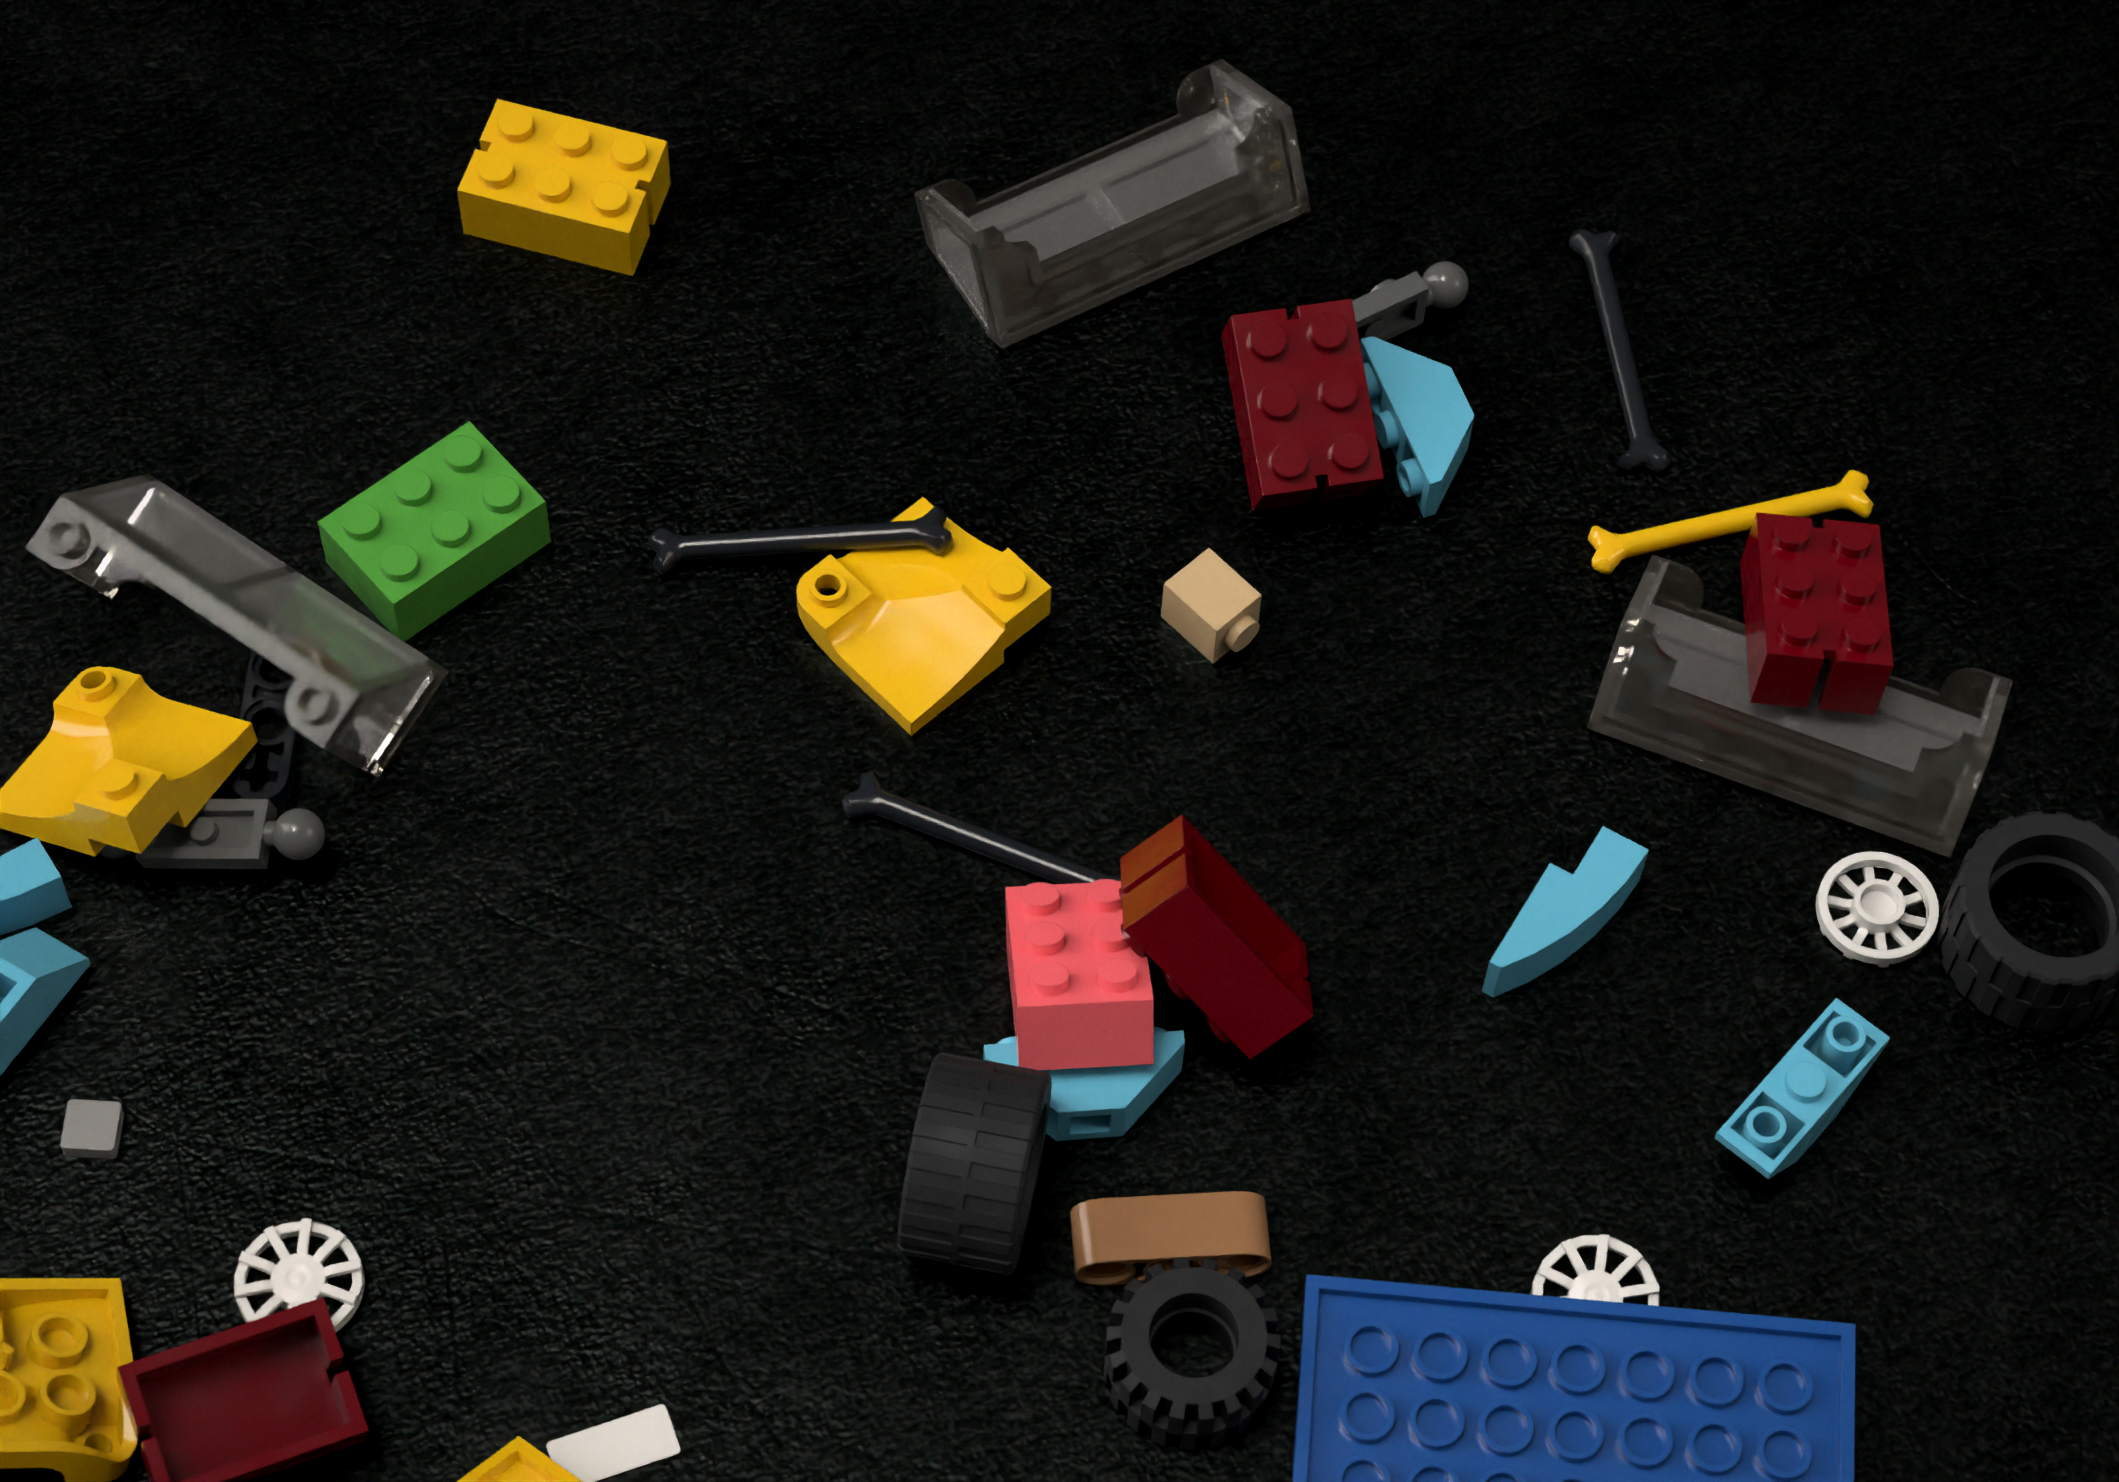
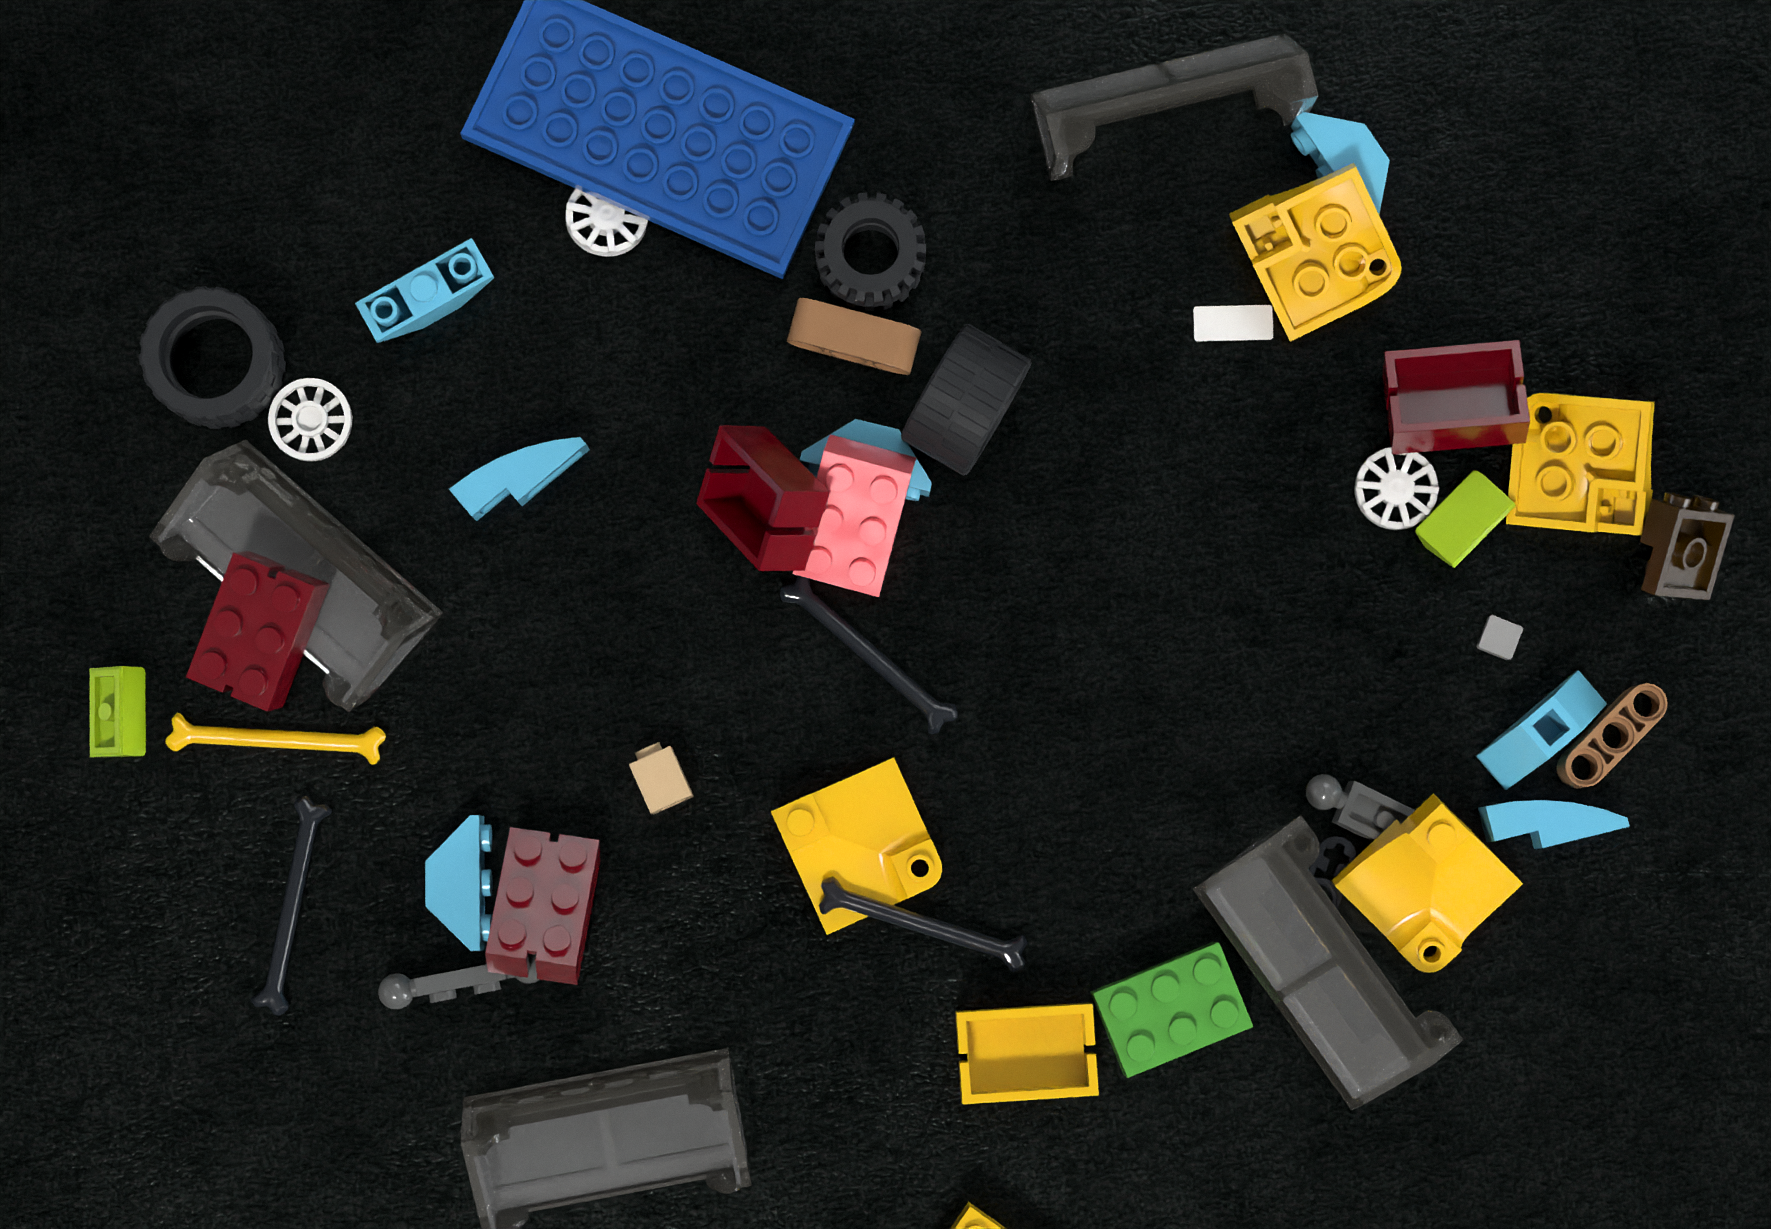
camera: 160 degrees left, 25 degrees up
none -> lime slope [90,666,146,757]
none -> yellow piece [955,1002,1099,1104]
none -> lime slope [1416,470,1516,568]

